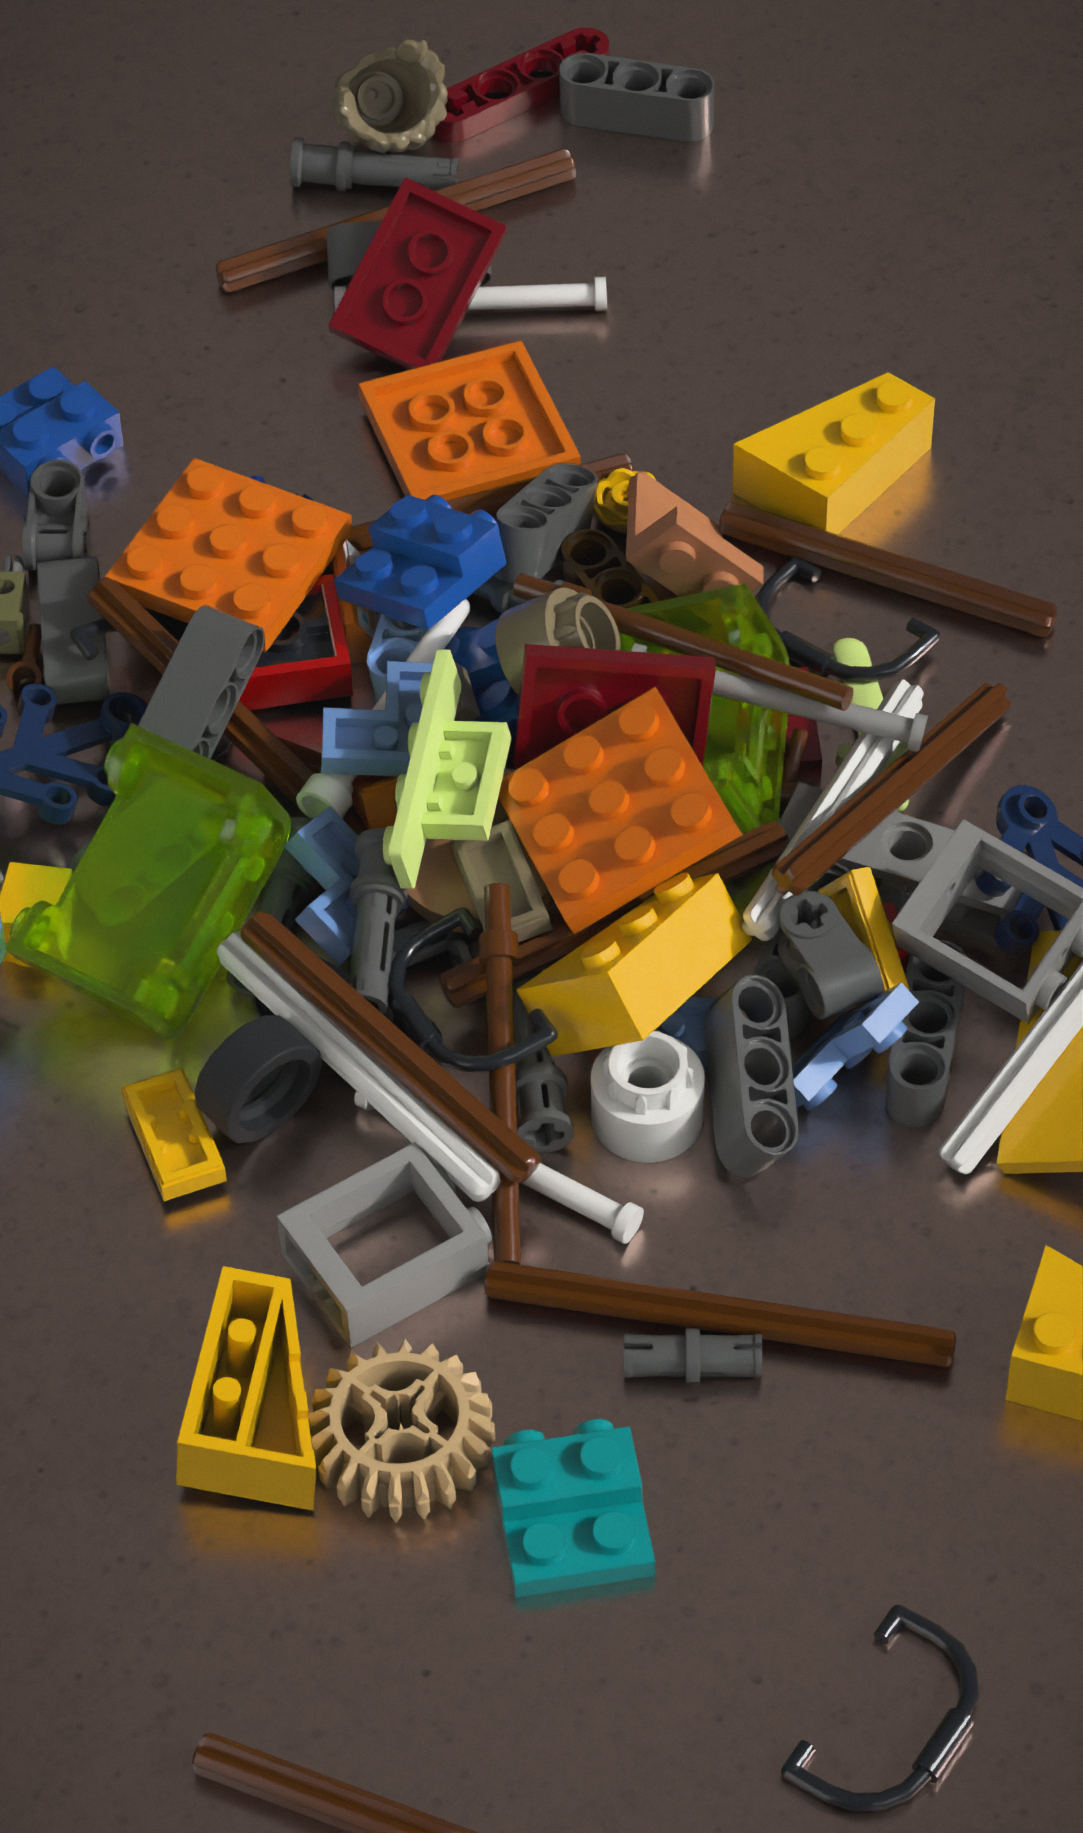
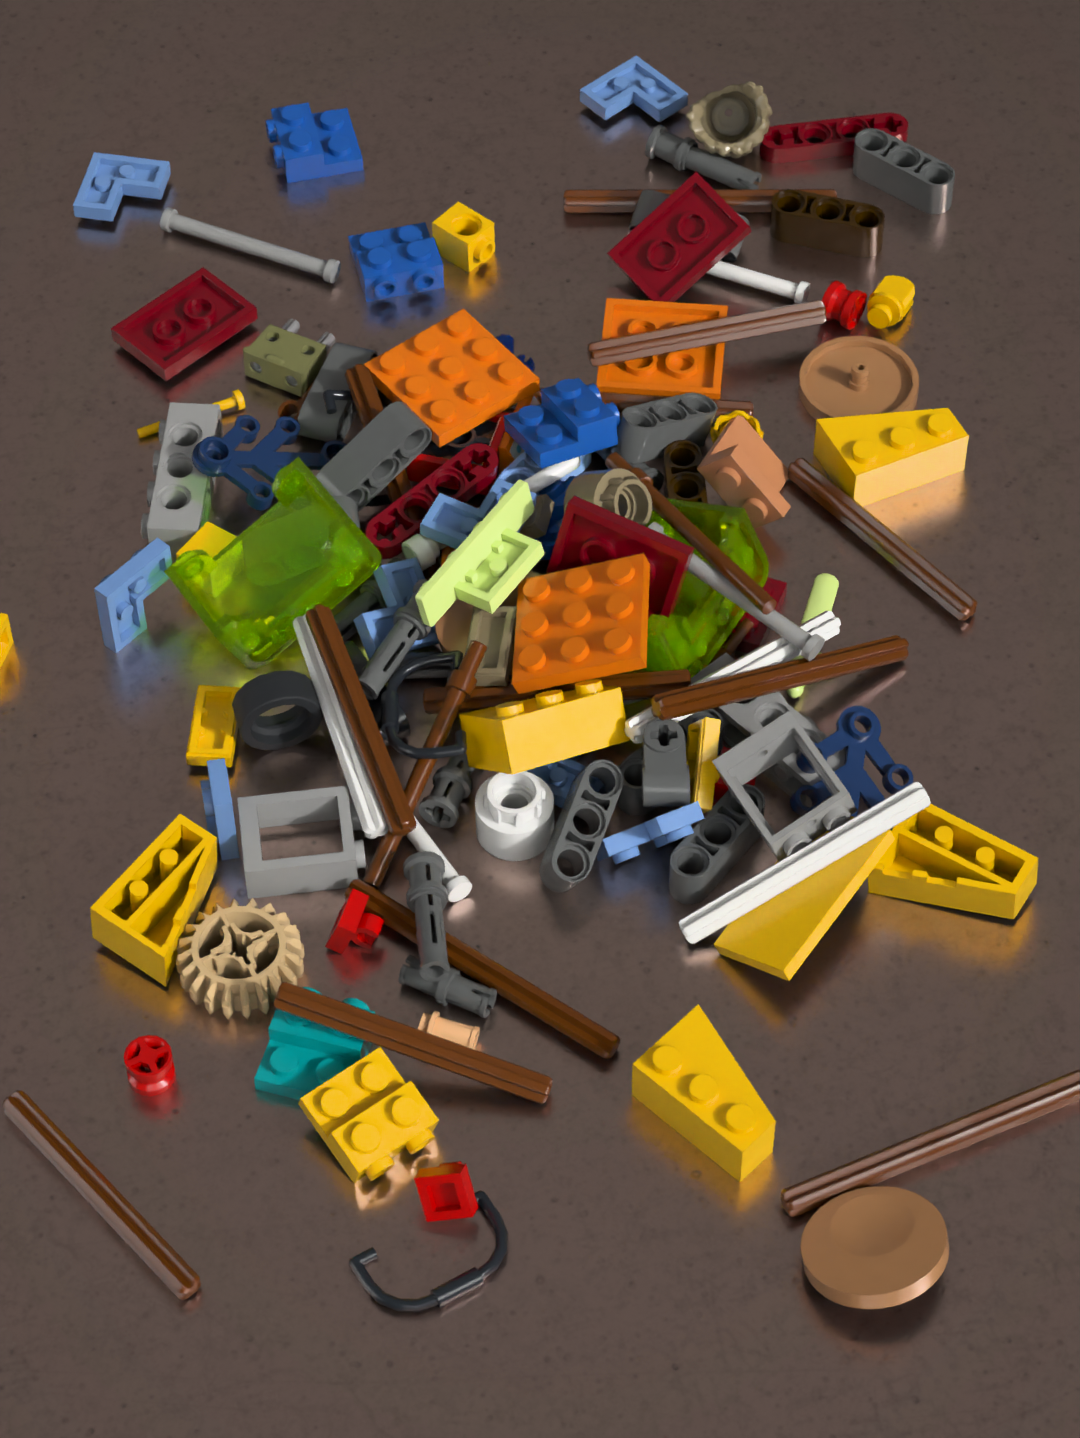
camera: 25 degrees right, 0 degrees up
dark grey piece [22,460,89,571] -> none
black piece [753,557,940,682] -> none
none -> red wheel [124,1035,176,1097]
none -> medium blue plate [200,758,240,861]
none -> reddish brown axle [274,982,552,1104]
none -> yellow plate [298,1047,439,1183]
none -> red tile [325,888,384,954]
none -> dark red beam [365,443,498,559]
none -> dark grey pin [403,851,450,982]
none -> red tile [414,1161,479,1222]
none -> light nougat pin [418,1011,480,1049]
none -> yellow brick [432,201,495,273]
none -> medium blue plate [580,55,688,122]
none -> reddish brown axle [587,300,826,367]
none -> dark brown beam [770,189,885,258]
none -> medium nougat piece [798,336,919,419]
none -> red wheel [822,280,867,330]
none -> yellow arm [867,275,915,329]

